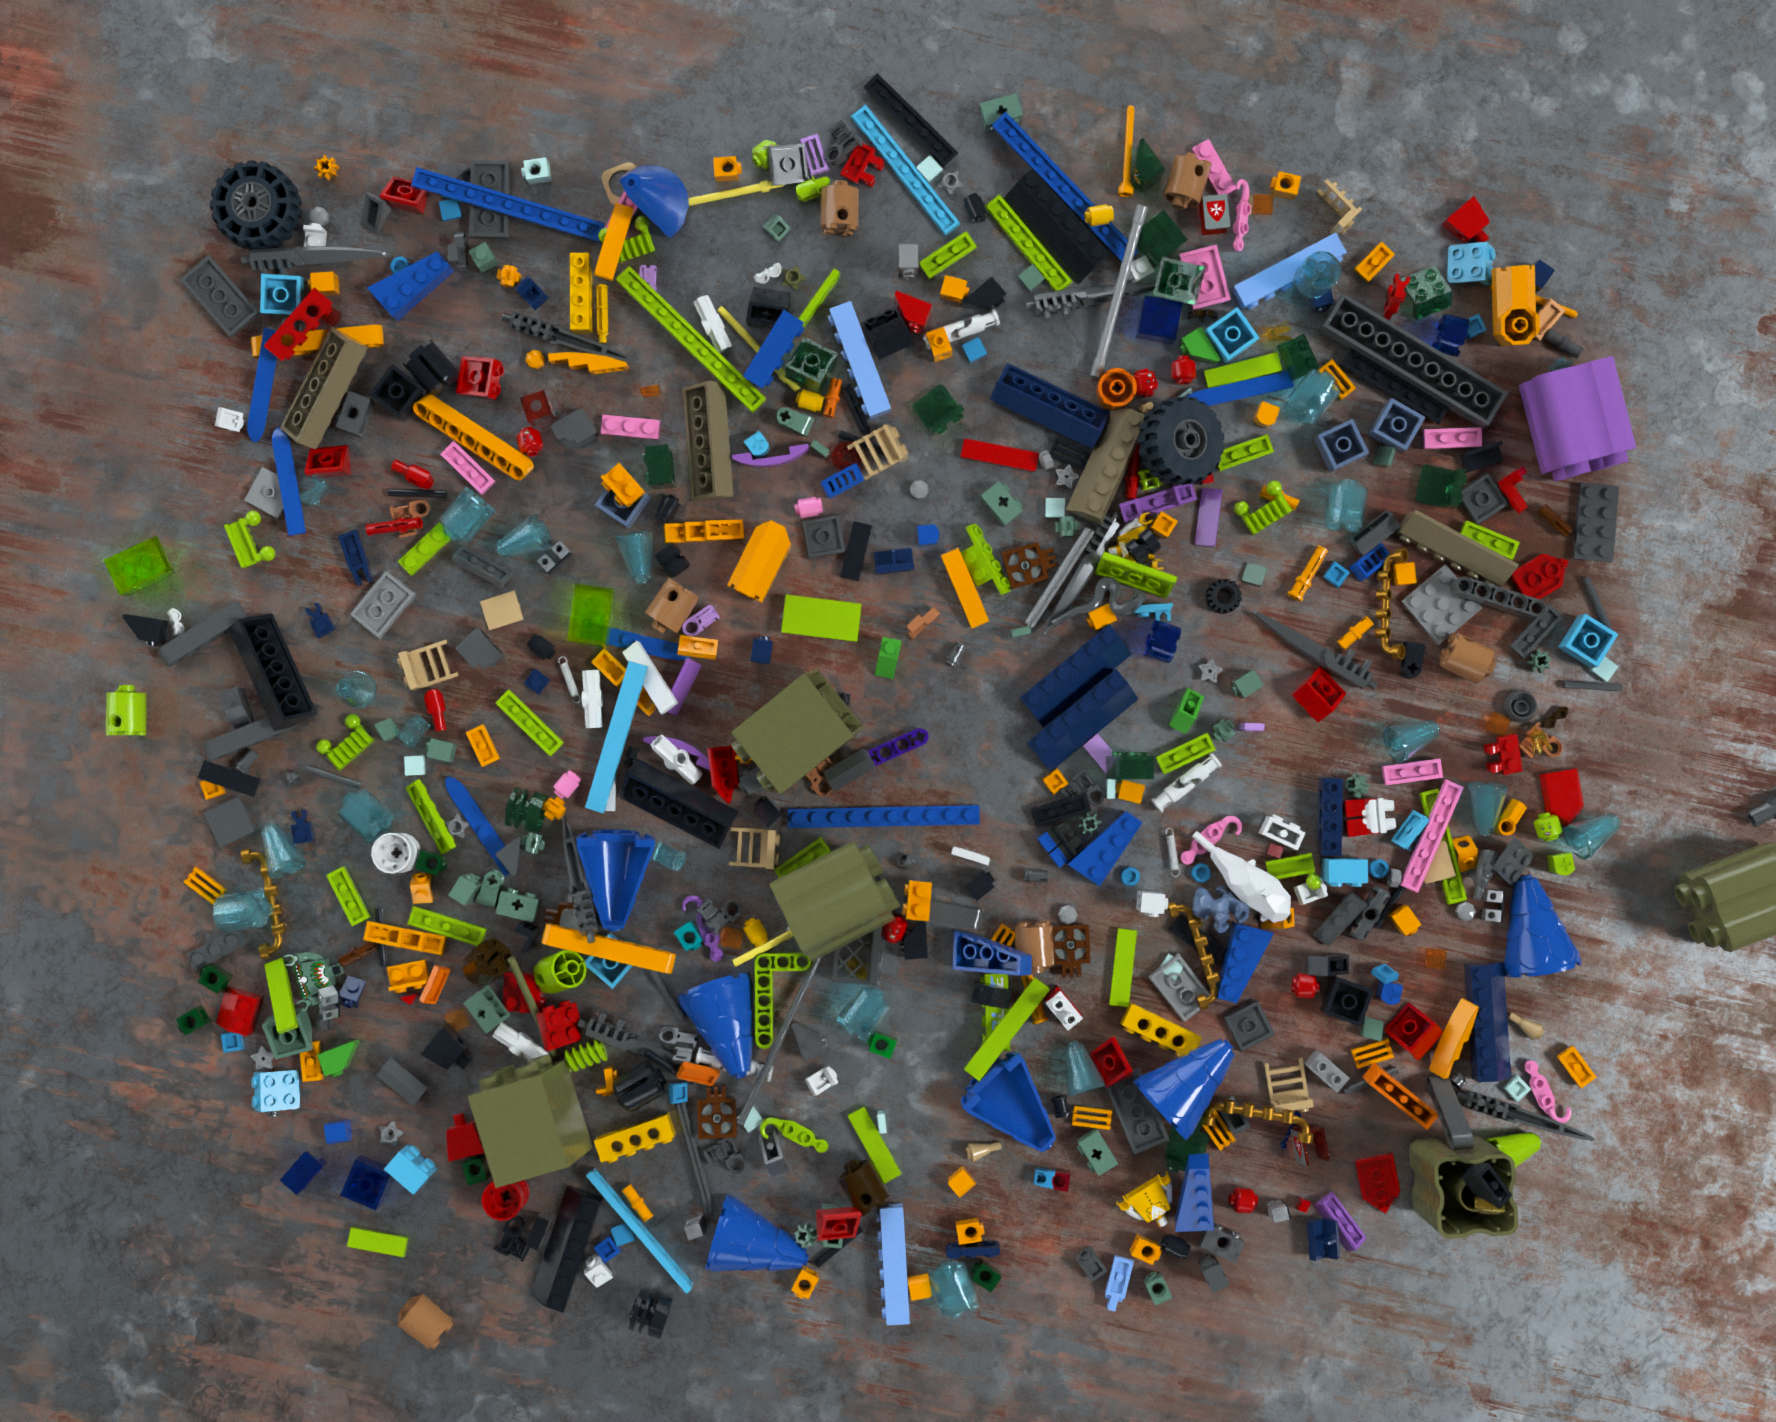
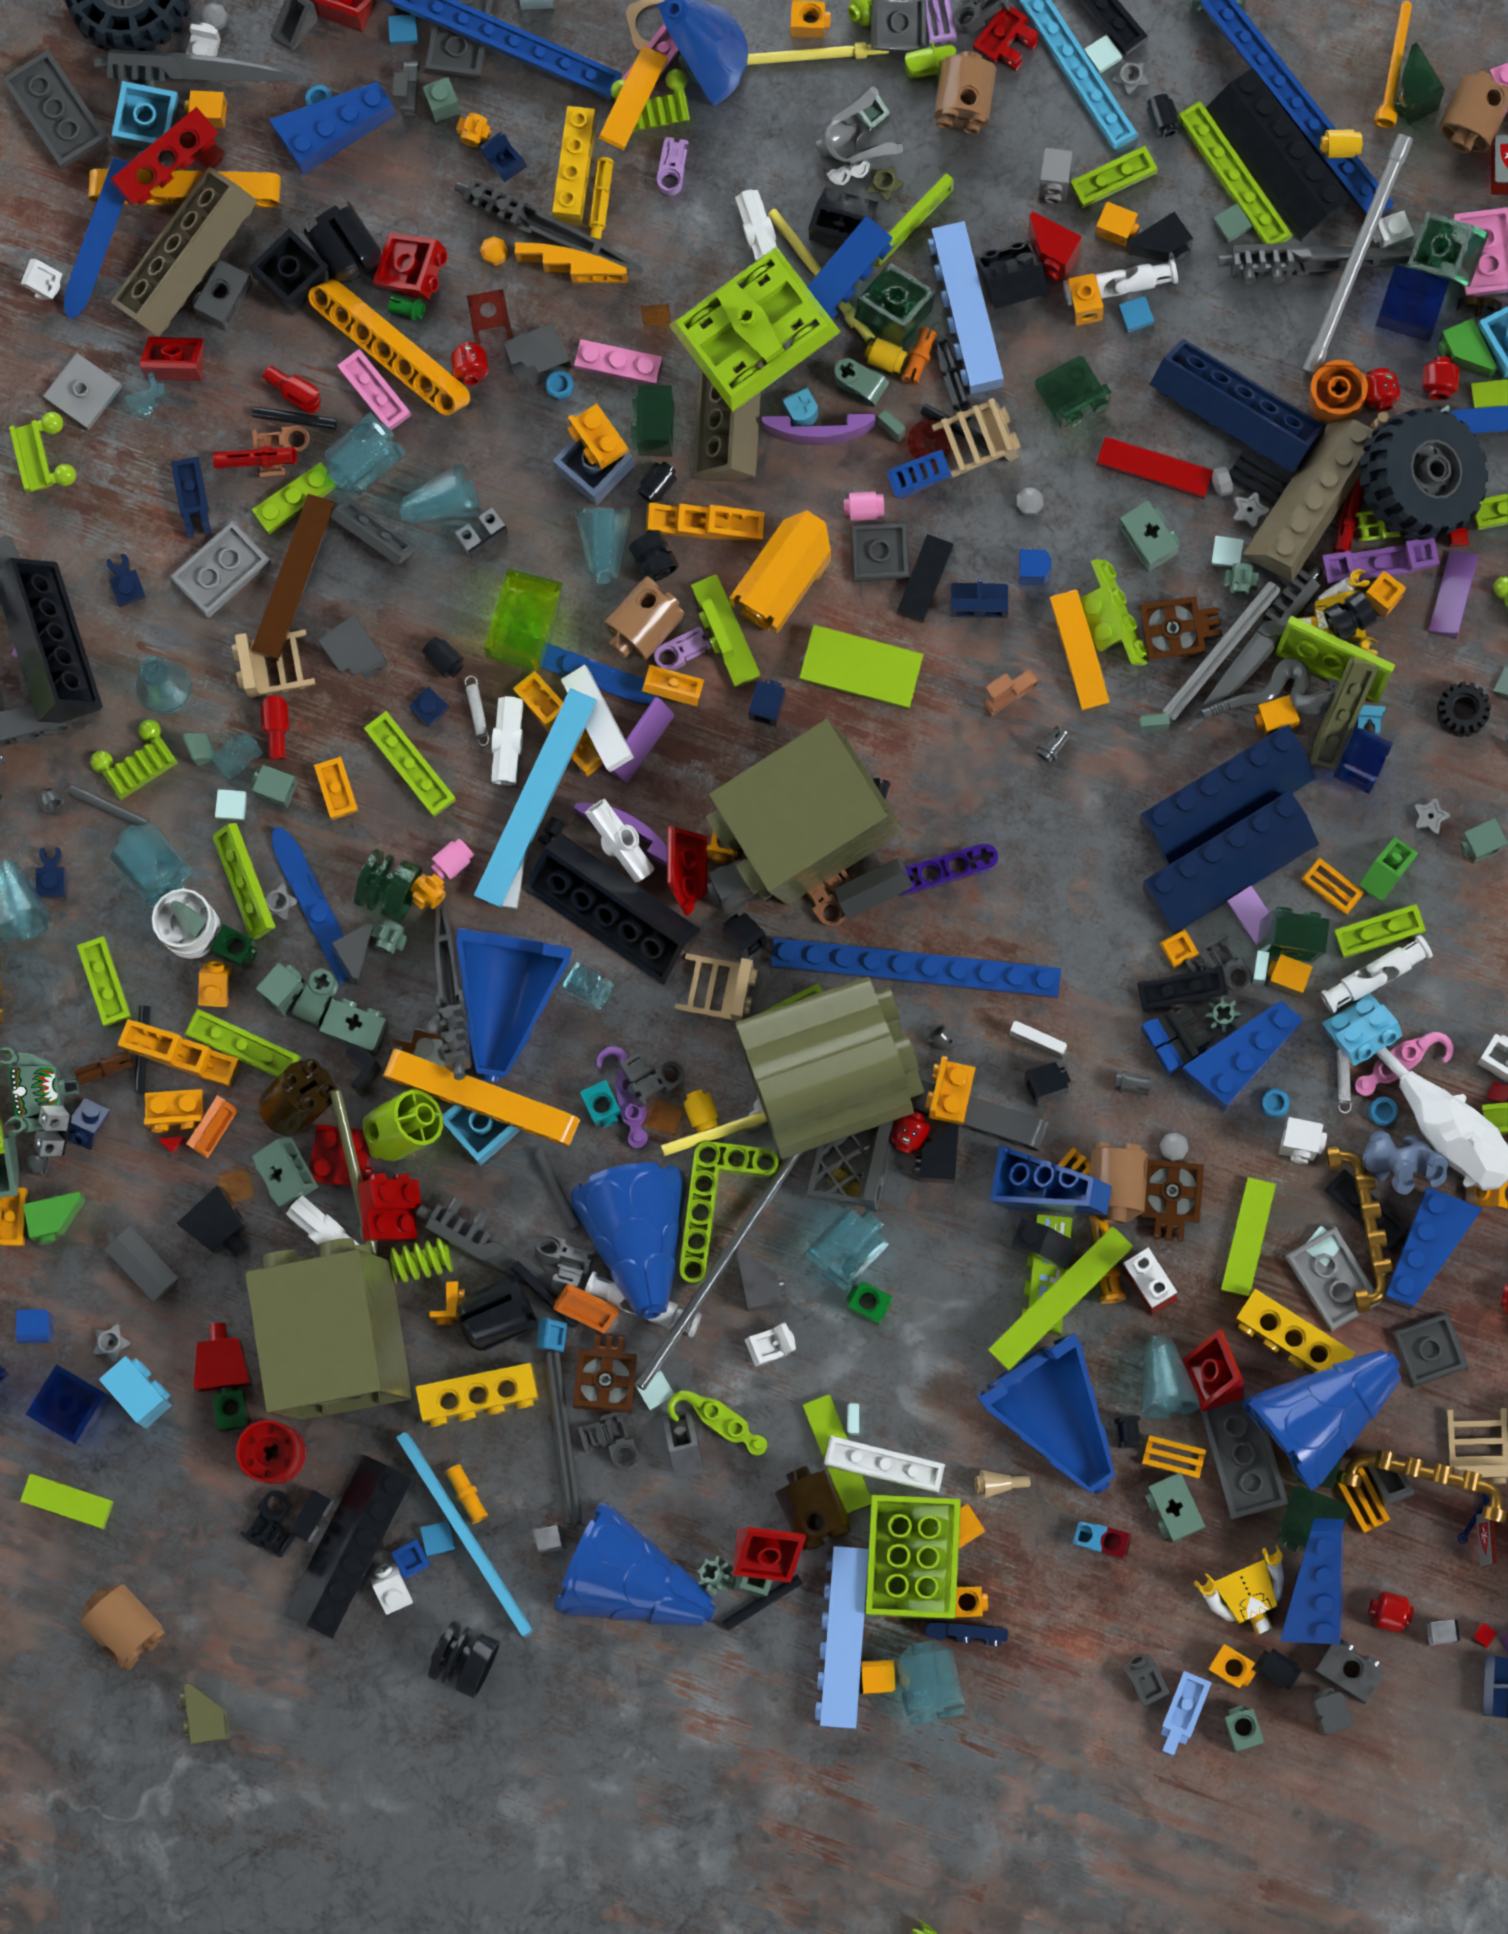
camera: 15 degrees right, 10 degrees down
blue piece [272,427,306,536] -> none
tan window [480,591,524,631] -> none
lime plate [616,266,766,414] -> none
light orange brick [791,1265,820,1299] -> none
bright green slope [875,637,902,679] -> none
dark green brick [971,1259,1002,1293] -> none
clear green brick [1137,210,1188,268] -> none
sand green gear [1212,719,1235,742] -> none
lavender tile [1238,723,1265,732] -> none
none -> sand green slope [171,900,206,938]
none -> olive slope [180,1684,230,1745]
none -> reddish brown tile [251,494,336,661]
none -> green pin [388,294,426,321]
none -> dark azure tile [545,370,574,400]
none -> lime piece [669,246,841,412]
none -> lime bracket [691,575,760,687]
none -> light grey piece [815,86,903,163]
none -> white tile [823,1436,945,1494]
none -> lime slope [866,1495,961,1619]
none -> light orange tile [1301,857,1365,916]
none -> olive tile [1307,656,1379,770]
none -> medium azure plate [1322,993,1403,1066]

